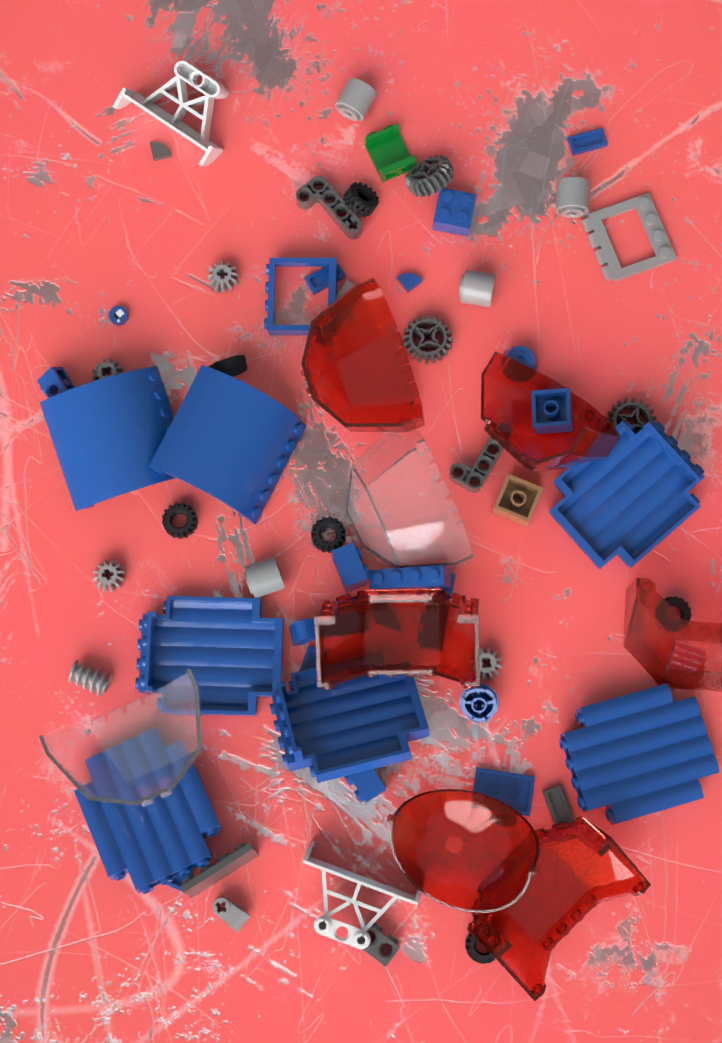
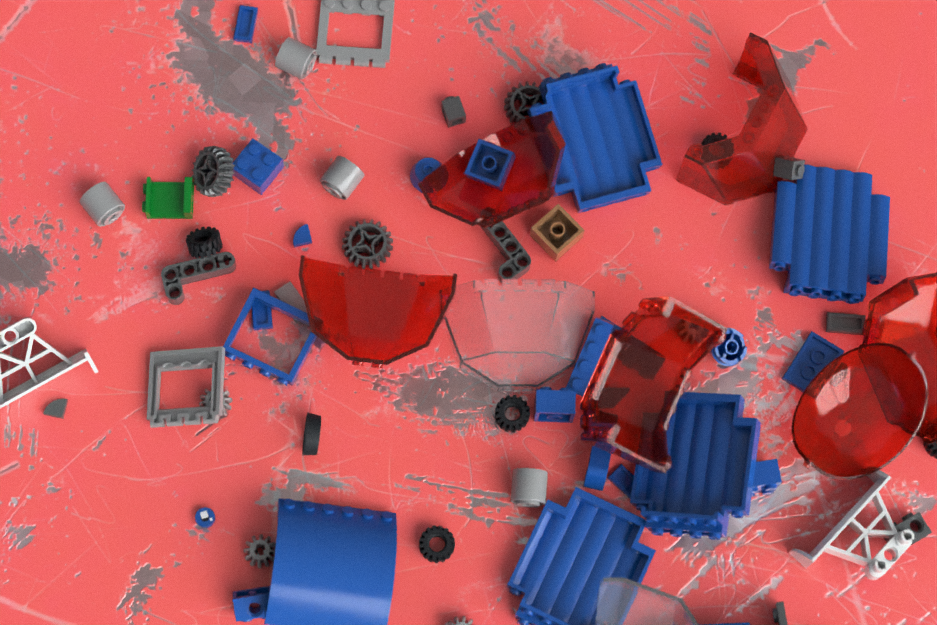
camera: 70 degrees left, 5 degrees down
blue panel [149,365,306,525] -> none
none -> light grey hinge [146,346,225,428]
none -> dark grey brick [441,96,466,128]
none -> dark grey brick [773,156,805,180]

